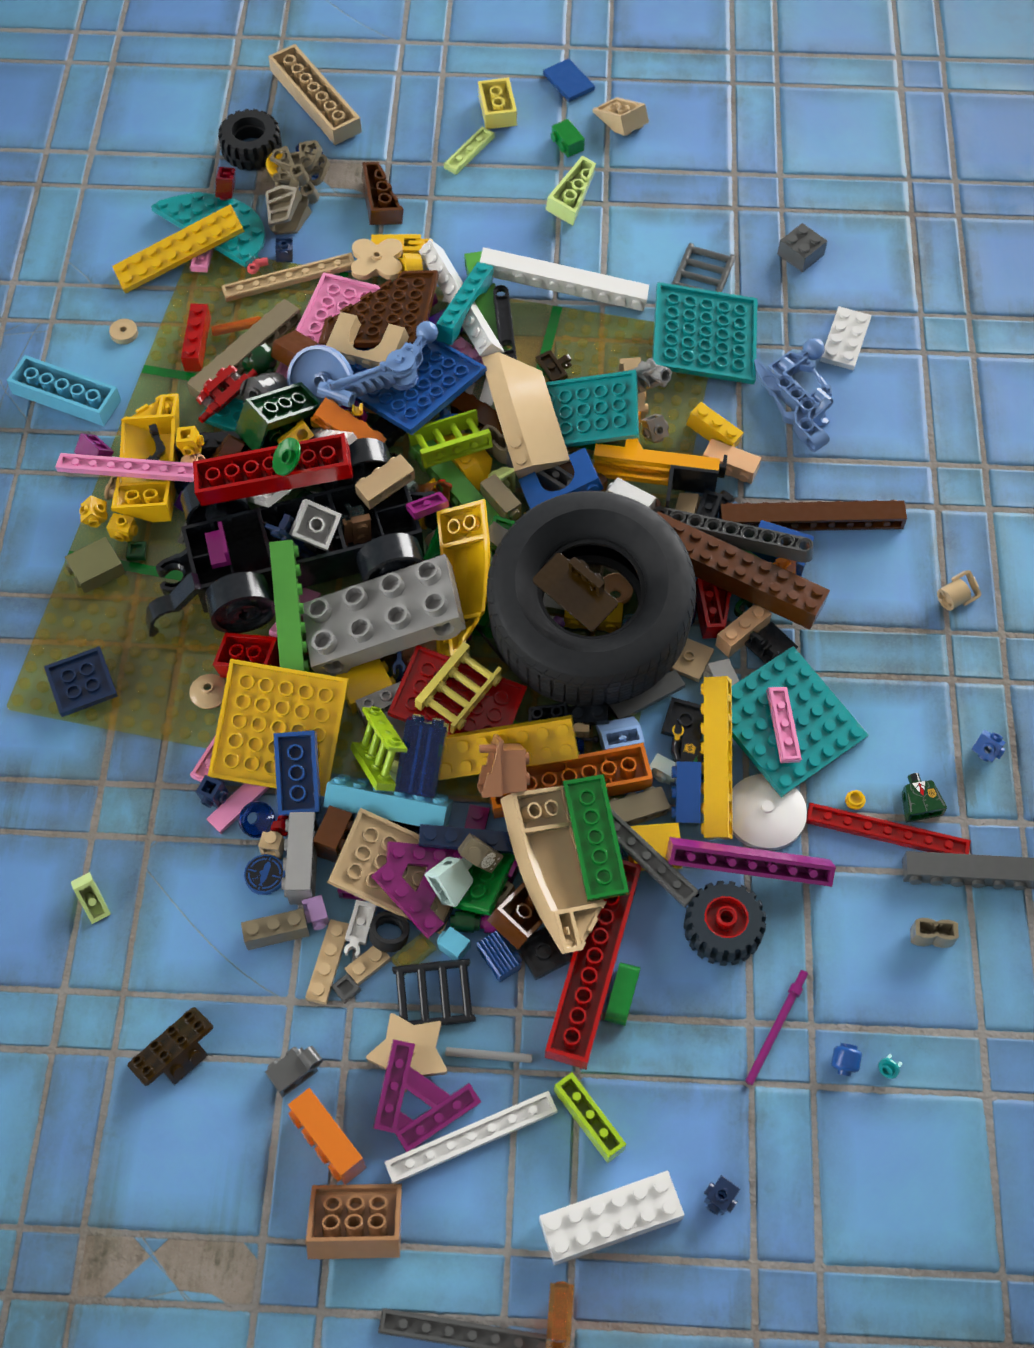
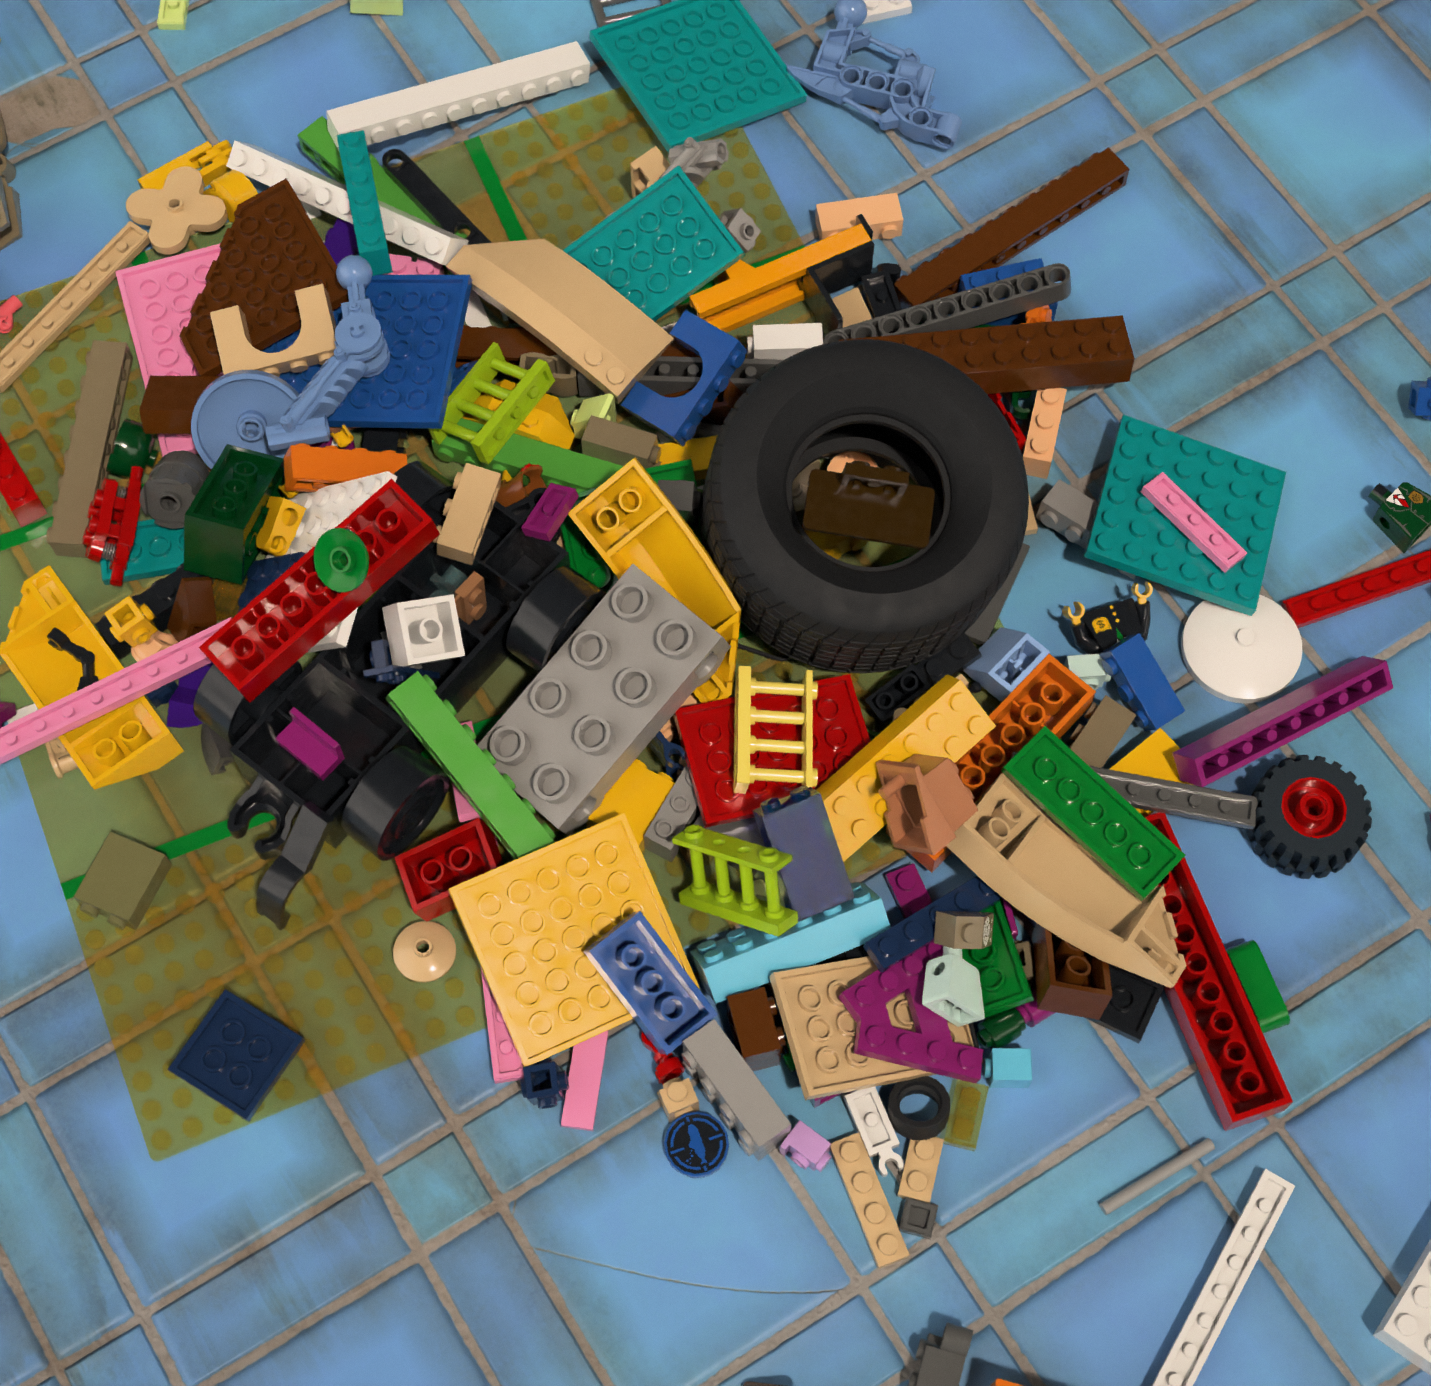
camera: 35 degrees left, 5 degrees up
yellowish green slope [71,872,111,924] -> none
yellow brick [79,495,108,528] -> none
yellow brick [106,513,138,542] -> none
dark green tile [126,541,148,561] -> none
orange axle [211,316,261,336] -> none
clear blue piece [239,801,275,838] -> none
dark tan brick [241,908,310,950] -> none
dark blue brick [276,237,293,262] -> none
reddish brown wedge [362,162,404,225] -> none
tan plate [366,1013,447,1094] -> none
magenta plate [373,1039,481,1152] -> none
black bar [392,959,476,1026] -> none
blue brick [476,930,522,983] -> none
dark brown plate [535,350,572,382] -> none
lime brick [554,1072,627,1164] -> none
black plate [661,697,704,740] -> none
yellow brick [686,402,744,448] -> none
yellow brick [701,676,733,840] -> none
black hinge [744,622,798,664] -> none
yellow plate [845,790,866,810] -> none
tan piece [937,570,981,611] -> none

